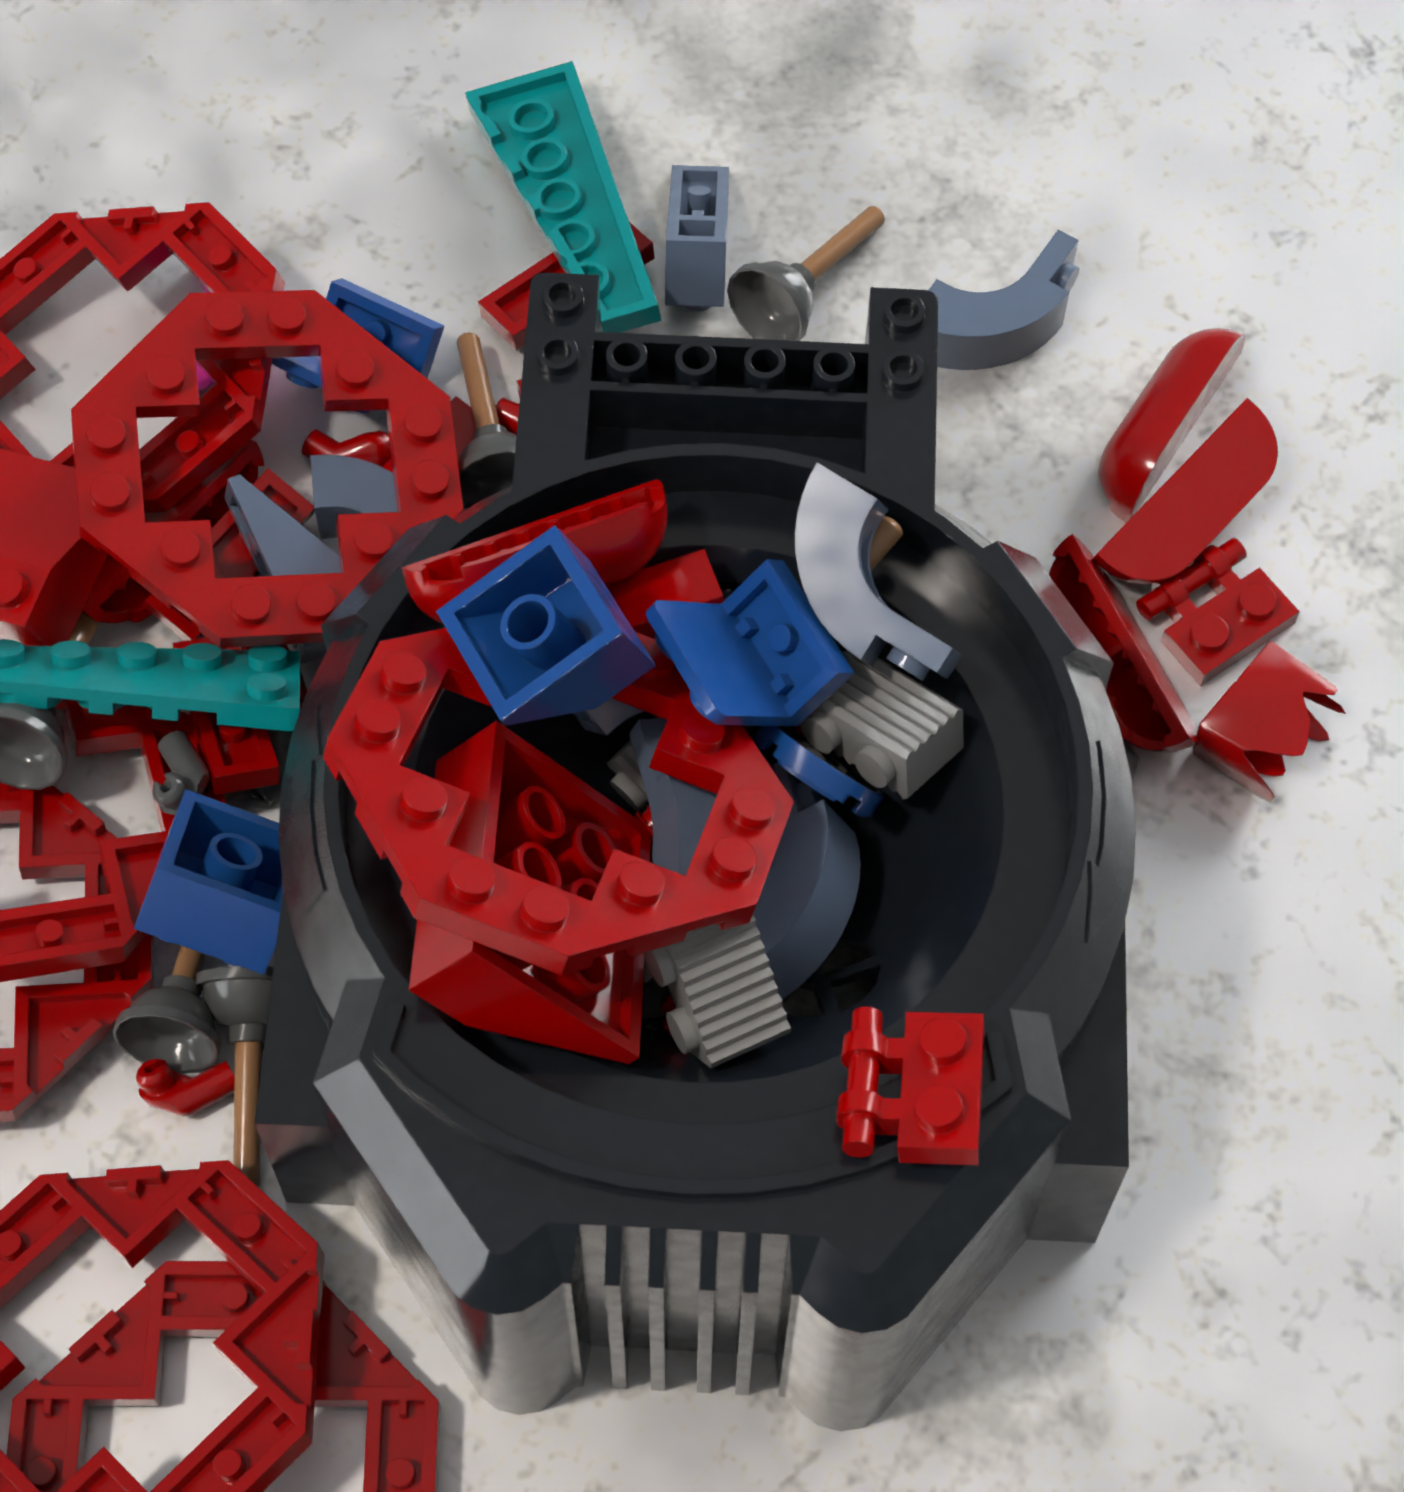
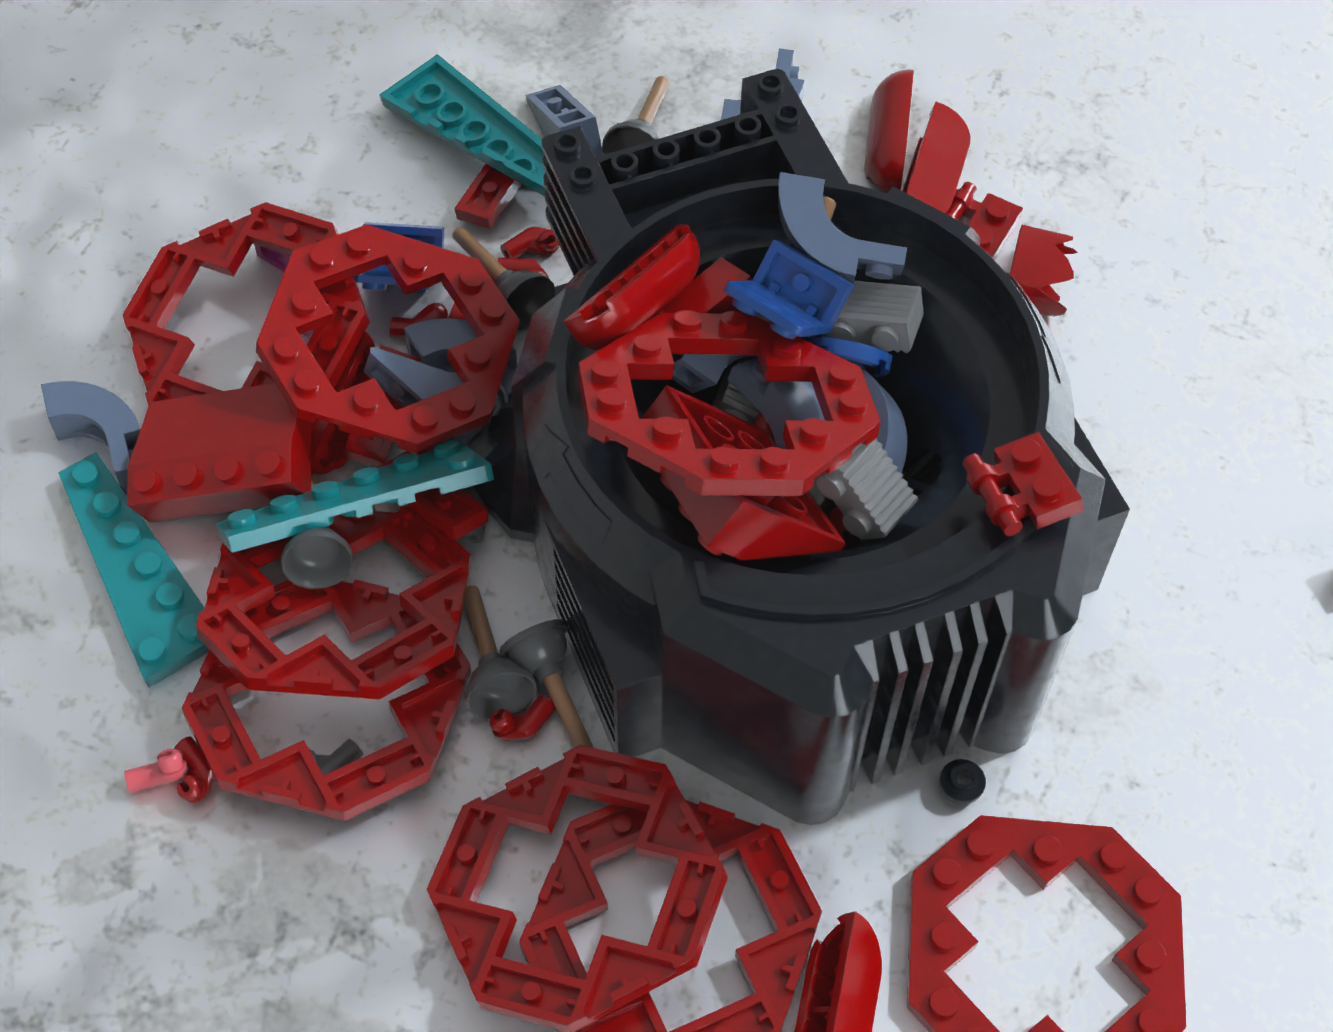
camera: 25 degrees left, 5 degrees down
blue brick [134,789,283,975] -> none
dark grey arm [152,731,211,815] -> none
blue slope [436,525,656,726] -> none
none -> black plate [939,759,986,804]

